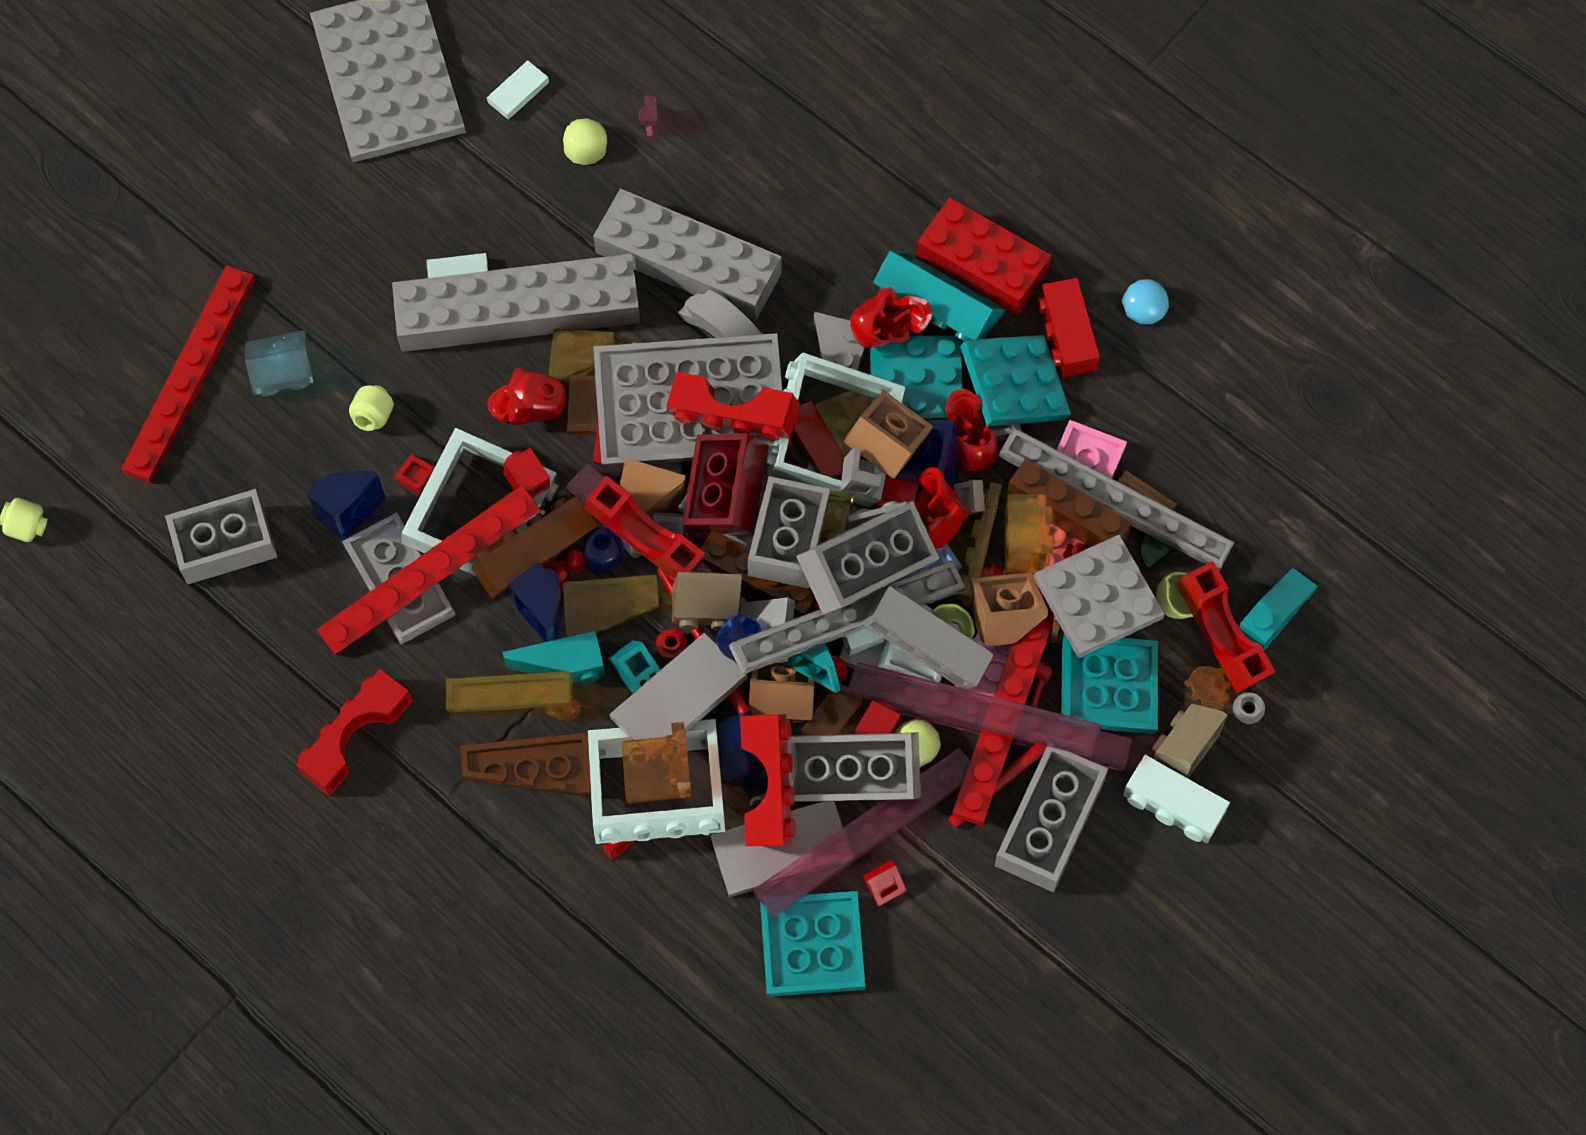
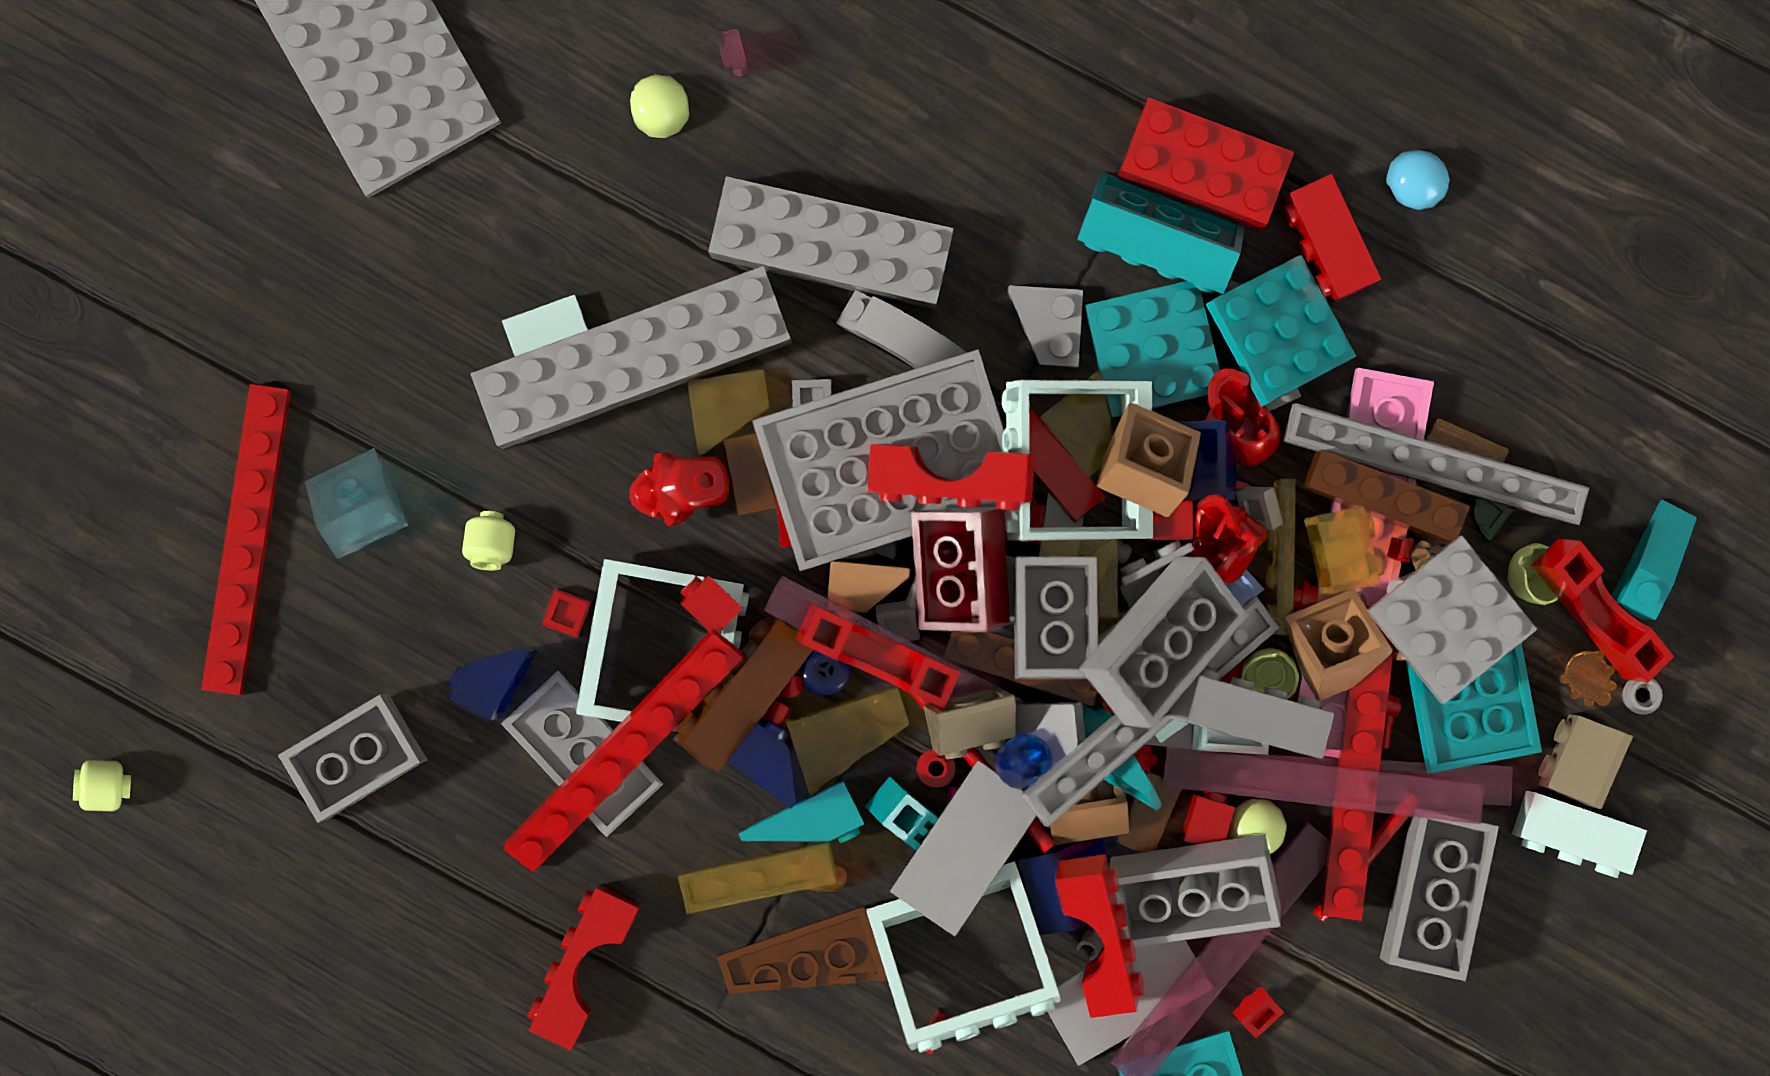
camera: 15 degrees left, 20 degrees up
light aqua tile [487,60,549,120] -> none
clear orange bracket [622,722,692,803] -> none
light grey panel [840,447,882,499] -> none
red head [850,287,932,348] -> none

